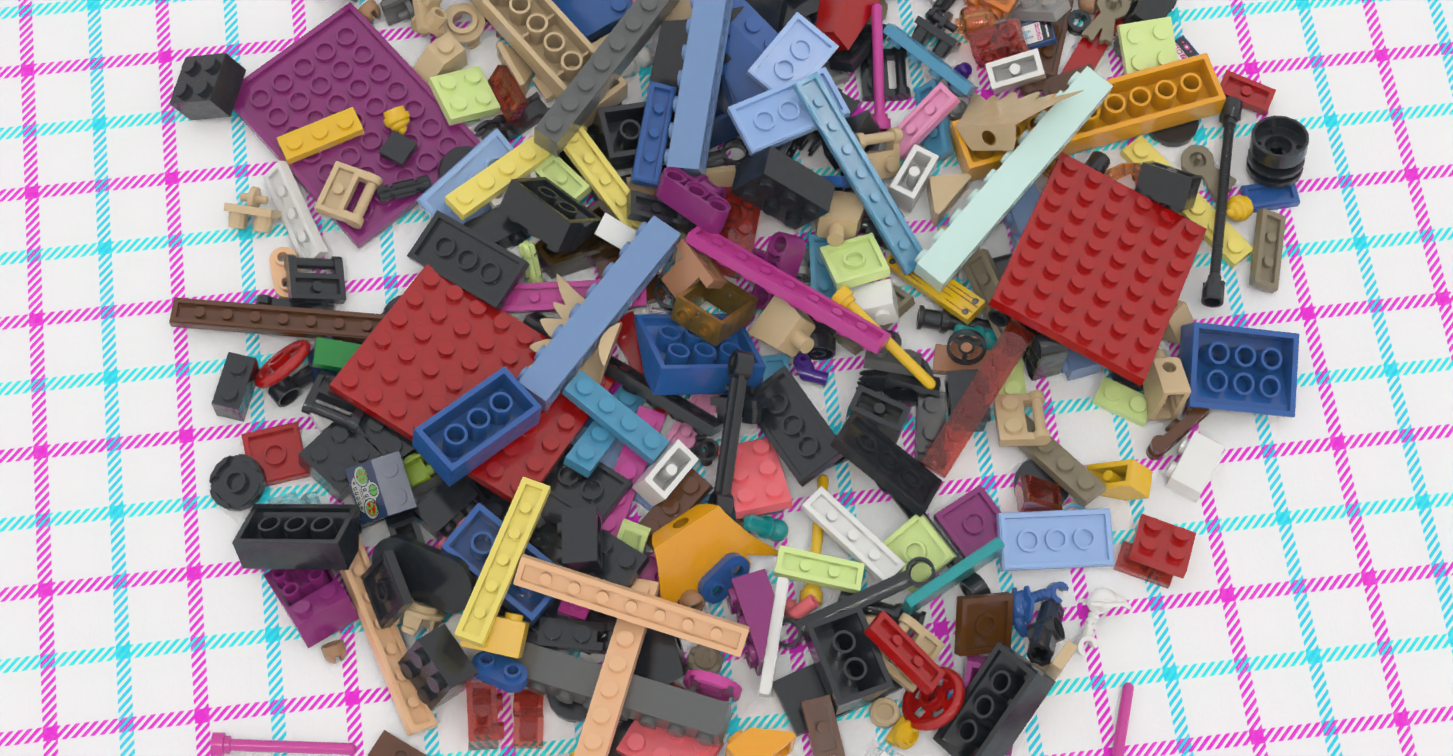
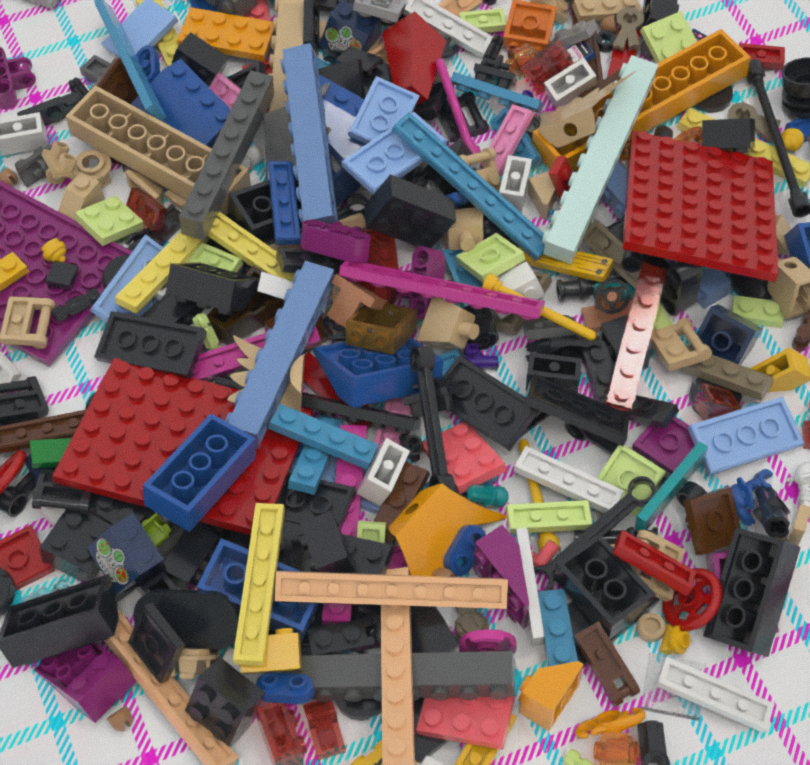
camera: 10 degrees left, 10 degrees down
none -> dark azure plate [538,589,578,667]
none -> red plate [548,156,573,200]
none -> black plate [622,395,679,429]
none -> dark blue slope [690,304,763,365]

